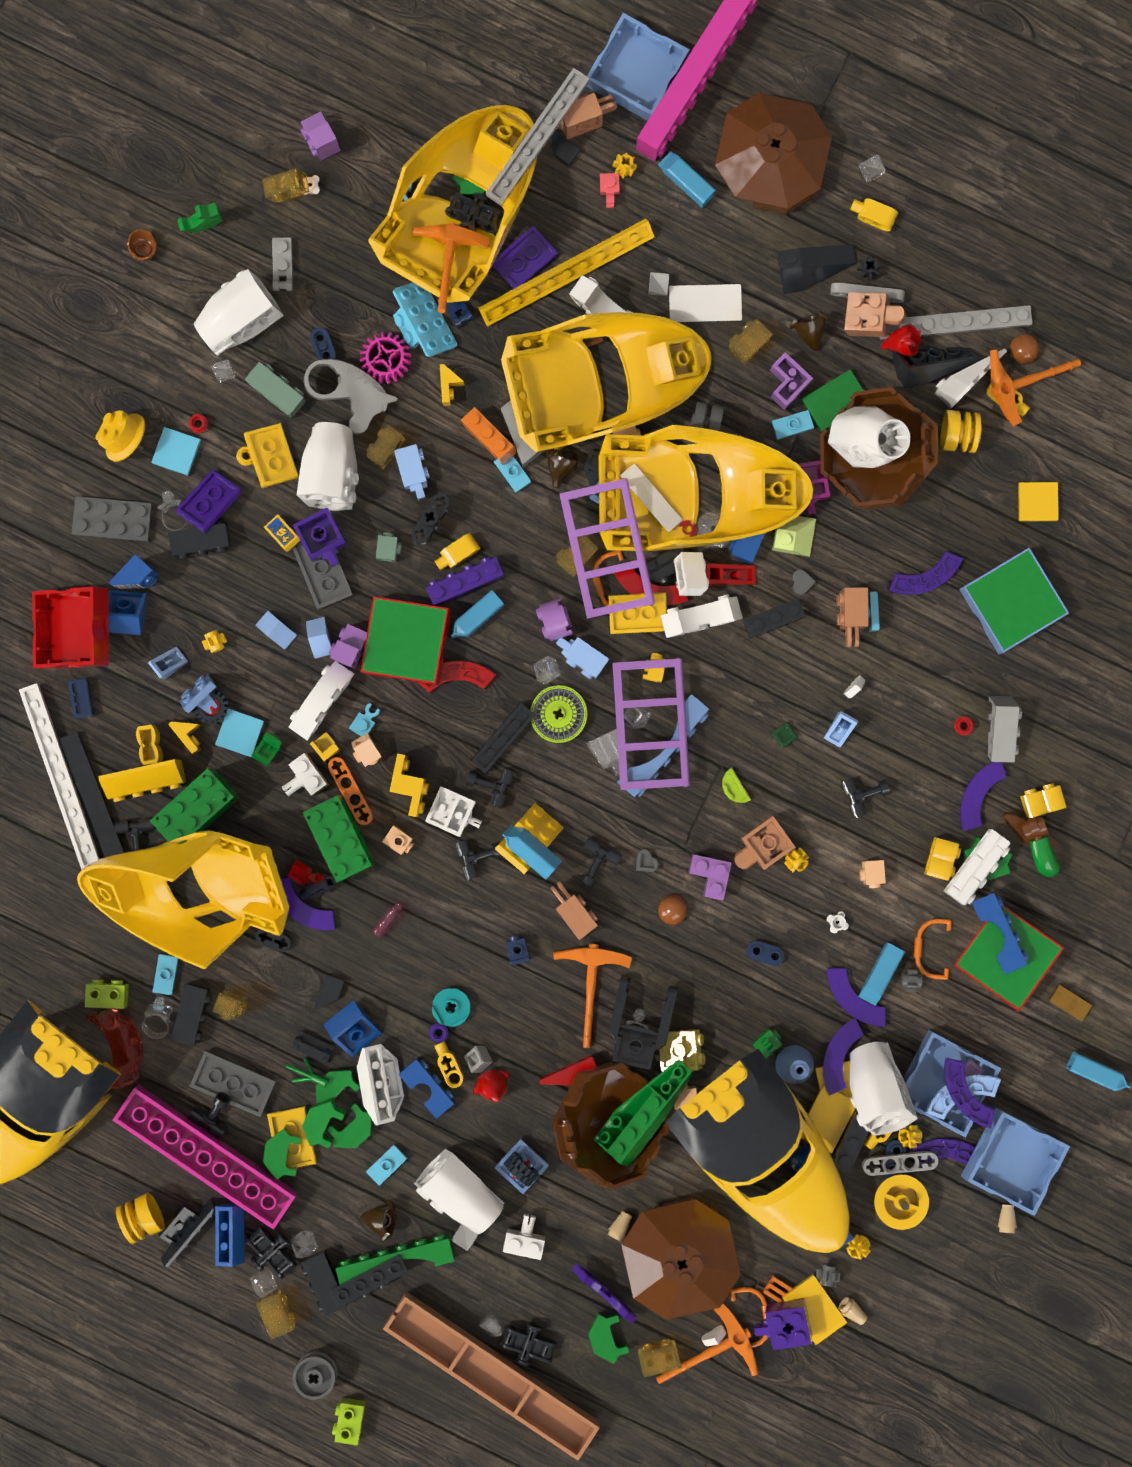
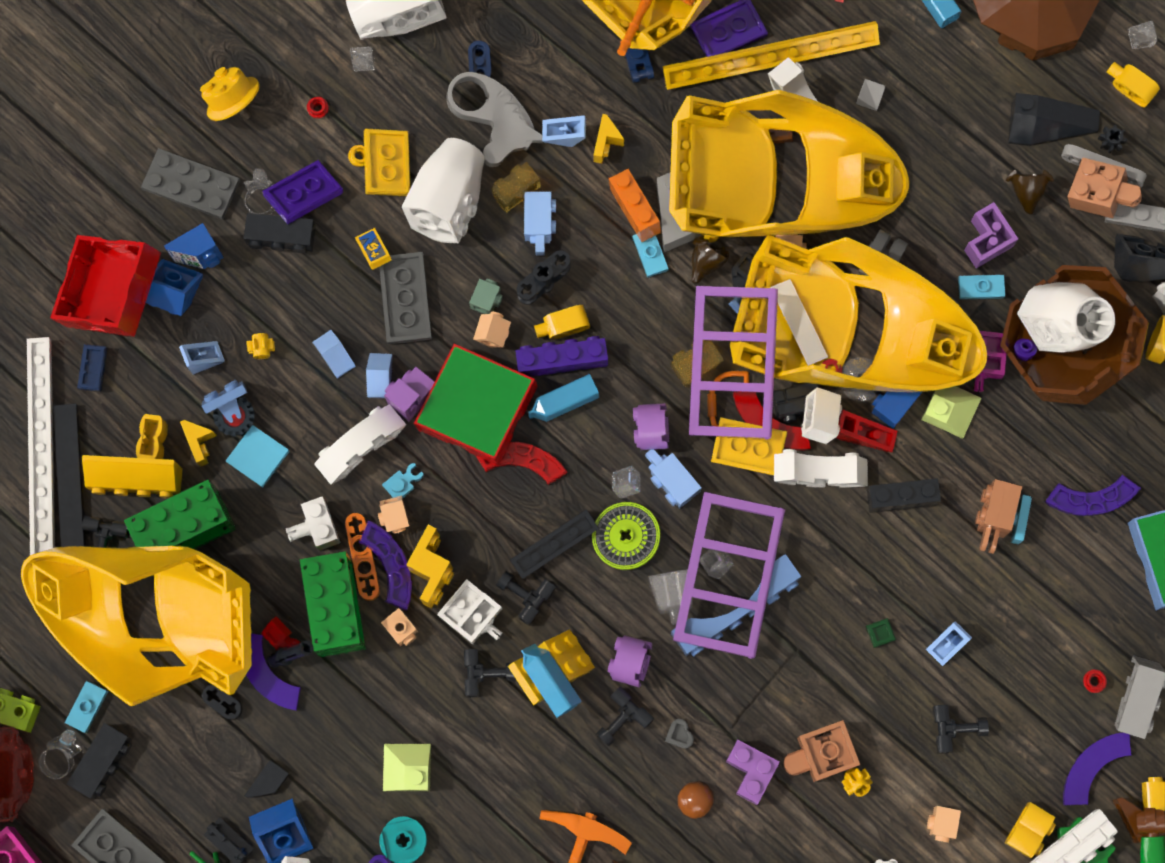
camera: 20 degrees right, 10 degrees down
medium azure tile [151,427,201,476] -> none
clear yellow brick [212,990,248,1021] -> none
sand green brick [245,362,306,419] -> none
green bracket [252,732,282,767] -> none
dark purple hinge [293,508,347,567] -> none
yellow panel [310,733,341,762] -> none
dark pink gear [360,332,411,384] -> none
clear pink cylinder [371,903,403,939] -> none
medium azure bracket [393,283,457,357] -> none
dark blue brick [506,935,530,965] -> none
nougat brick [550,881,598,940] -> none
yellow brick [642,653,666,683] -> none
white sticker [669,284,742,322] -> none
lime tile [722,767,751,803] -> none
clear yellow brick [728,318,773,365] -> none
dark grey tile [792,570,816,595] -> none
green tile [801,369,864,432] -> none
white tile [844,675,865,698] -> none
red hat [881,324,922,357] -> none
none -> dark purple tile [359,521,412,610]
none -> yellowish green slope [383,744,431,791]
none -> light nougat brick [473,312,511,348]
none -> light blue slope [542,116,586,147]
none -> medium lavender brick [608,635,652,688]
none -> dark purple plate [1014,339,1037,361]

